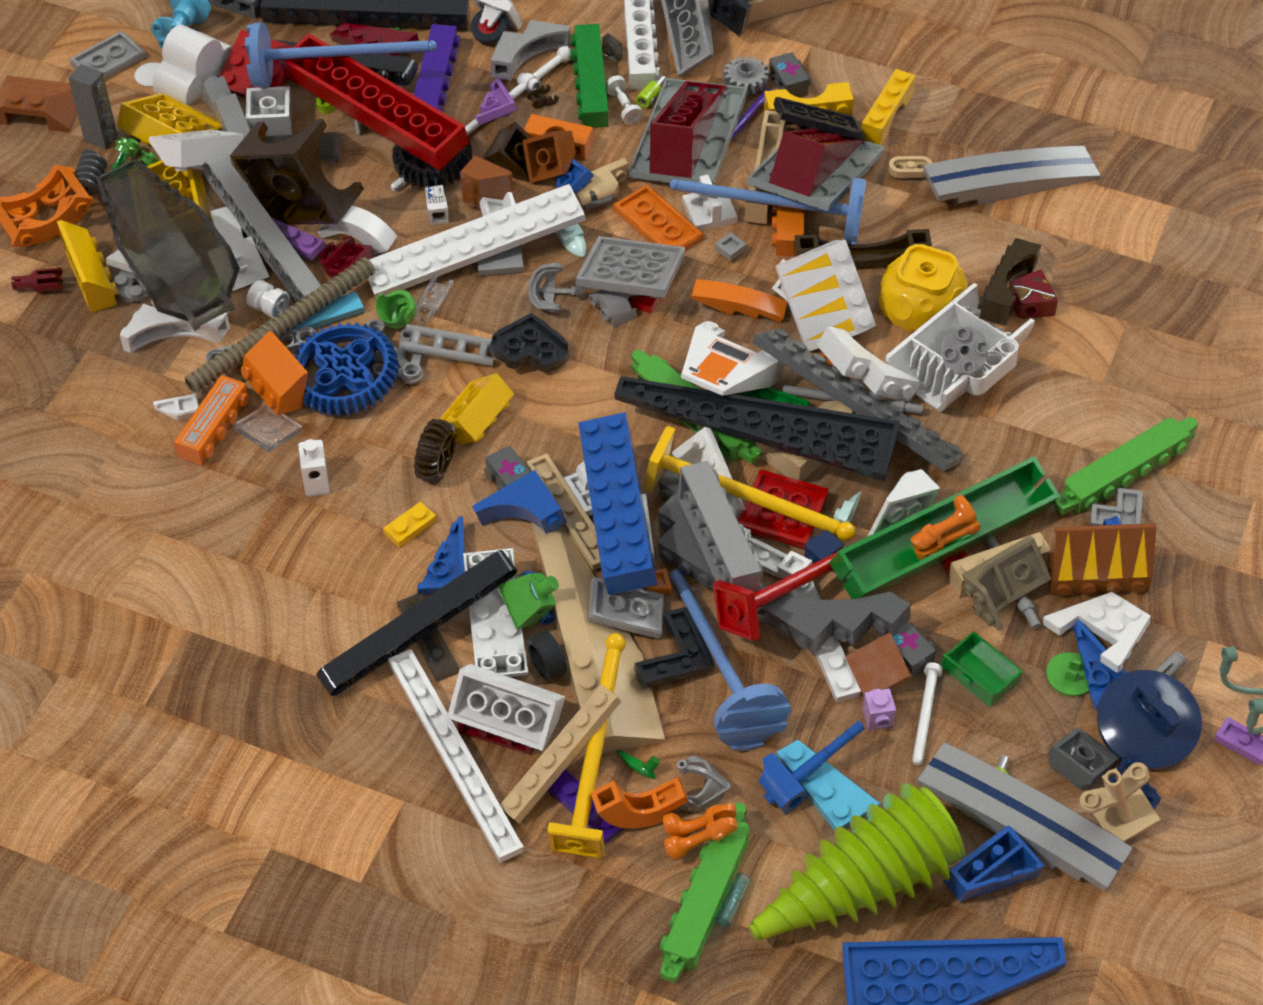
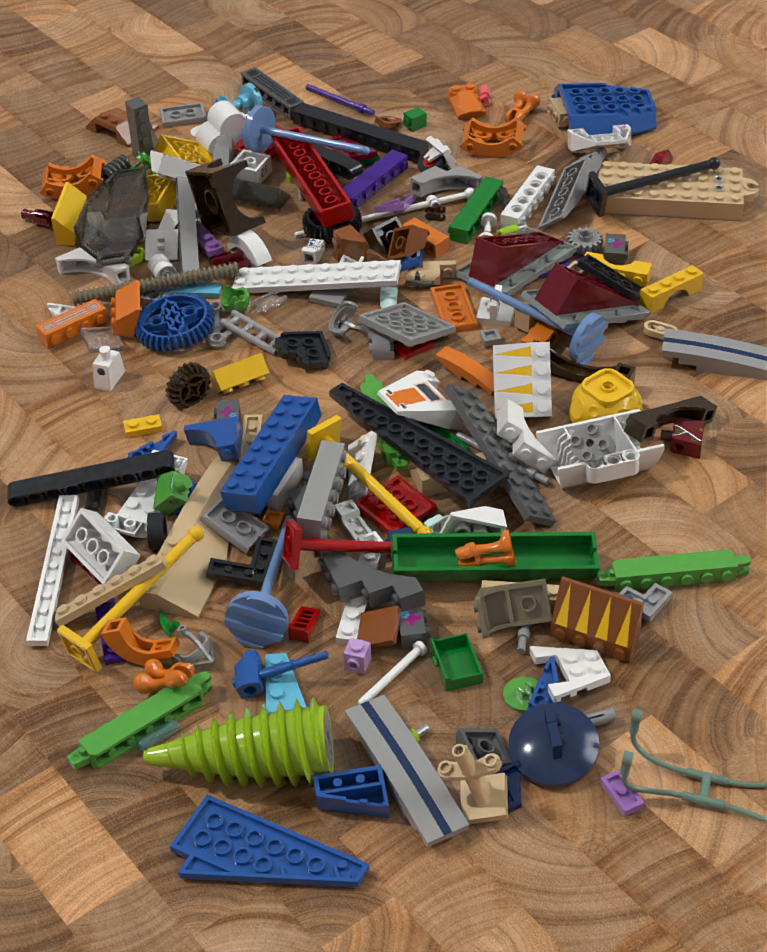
camera: 30 degrees right, 10 degrees down
none -> red slope [288,606,321,642]

